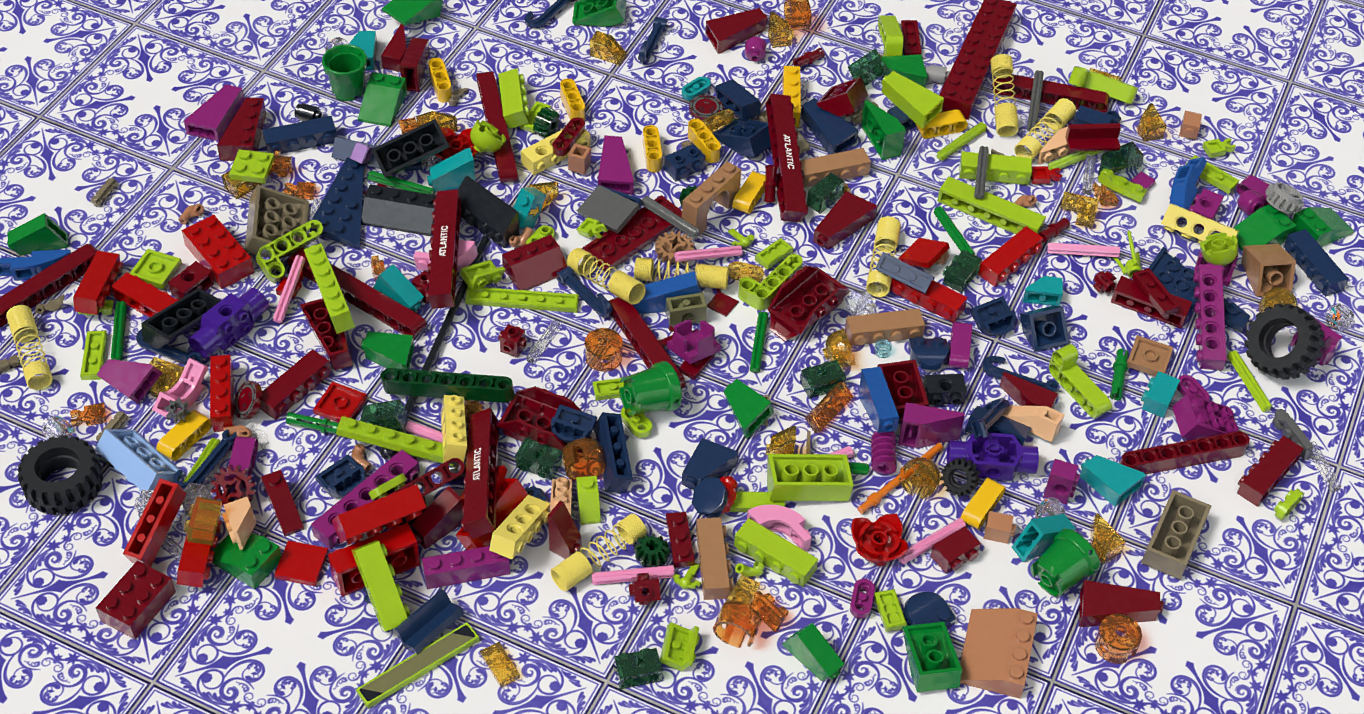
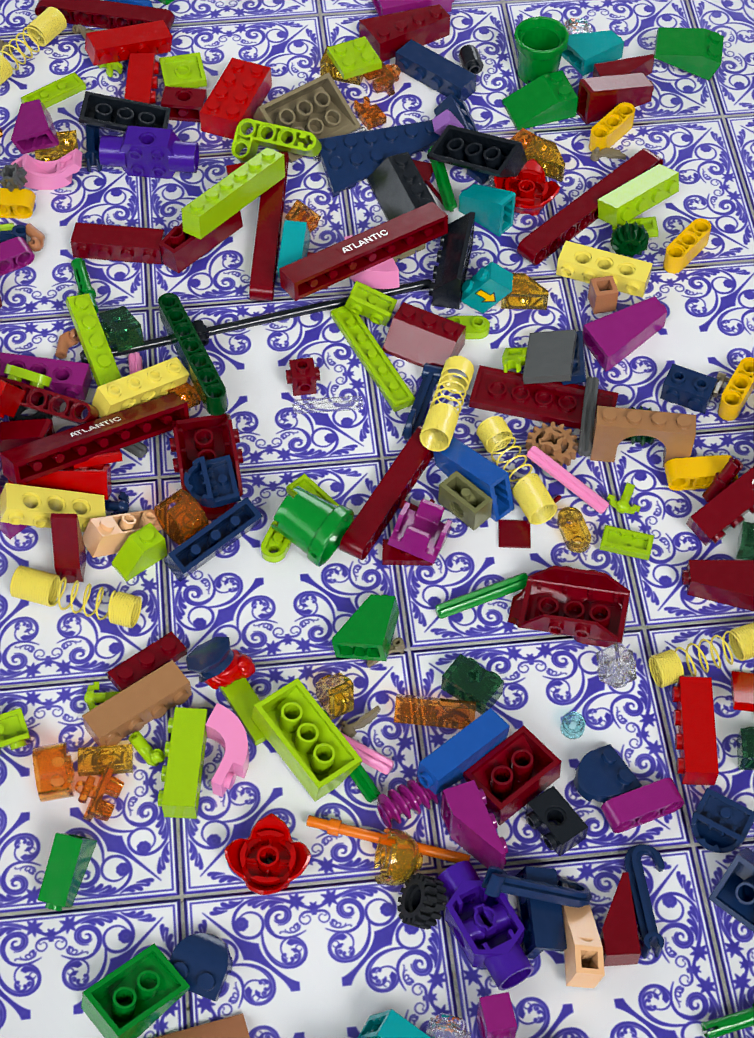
camera: 60 degrees right, 5 degrees up
green axle [111,301,127,361] -> none
nougat arm [178,204,204,224] -> none
red brick [210,354,234,432] -> none
dark red tile [234,380,262,420] -> none
clear piece [248,422,269,451] -> none
bright pink axle [273,255,305,324] -> none
red tile [313,381,367,423] -> none
dark blue slope [315,454,365,498] -> none
green slope [361,331,414,369] -> none
lime cylinder [470,120,506,153] -> none
nougat arm [509,227,533,248] -> none
clear green brick [515,438,562,480] -> none
dark red beam [552,117,585,156] -> none
clear orange piece [584,328,623,372] -> none
bright pink axle [592,565,675,585] -> none
dark red brick [628,573,661,605] -> none
dark green gear [634,533,670,567] -> none
yellow beam [643,125,662,173] -> none
dark blue slope [682,438,739,489] -> none
lime beam [738,254,803,311] -> none
clear yellow cylinder [823,329,856,368] -> none
medium nougat brick [845,308,925,346] -> none
magenta plate [850,579,875,619] -> none
lime plate [874,589,907,632] -> none
panel [875,252,935,294] -> none
bright pink axle [898,518,966,564] -> none
dark red brick [930,526,981,574] -> none
yellow beam [961,477,1006,530] -> none
nougat brick [983,511,1016,544] -> none
lime beam [1049,344,1112,418] -> none

